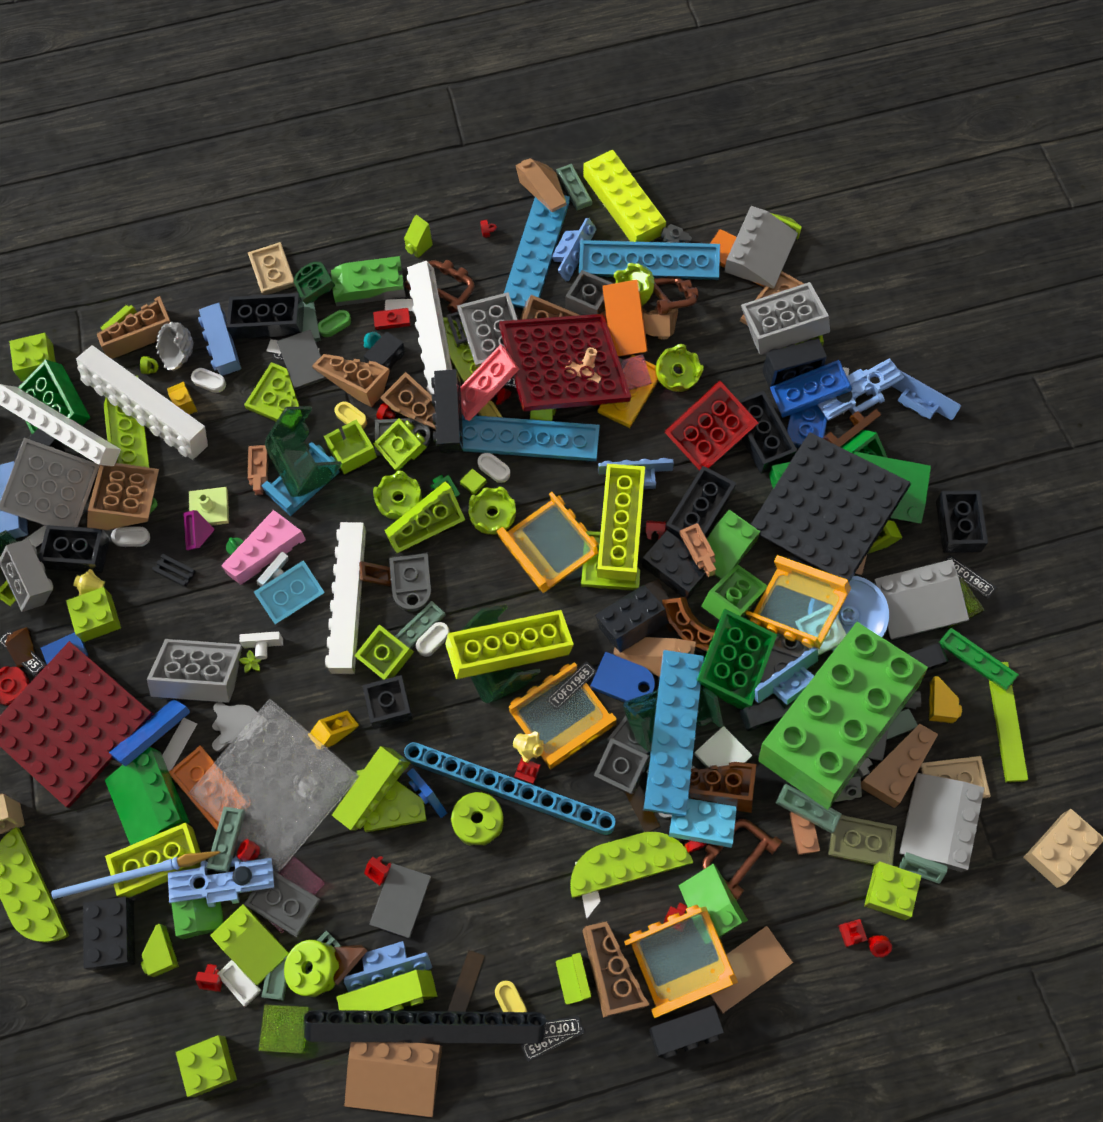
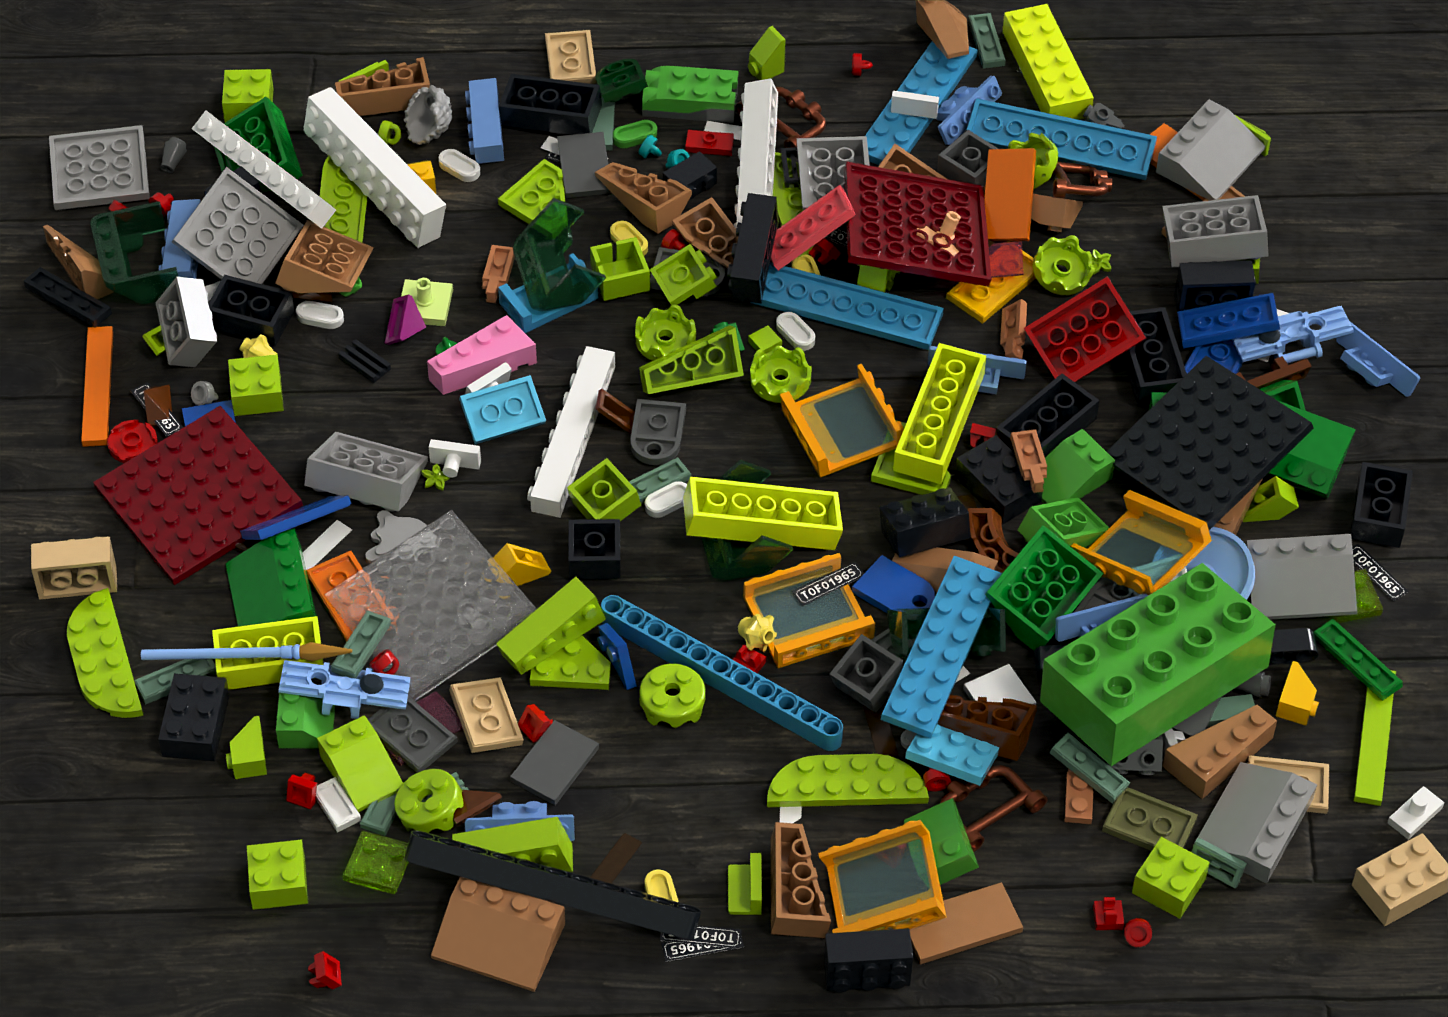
camera: 10 degrees right, 15 degrees down
none -> sand green tile [134,659,217,705]
none -> light grey tile [191,381,218,406]
none -> tan tile [449,677,524,753]
none -> teal tile [638,135,662,158]
none -> white tile [891,91,939,119]
none -> nougat hinge [1000,299,1027,359]
none -> lime plant [1092,249,1111,274]
none -> white tile [1388,786,1444,840]

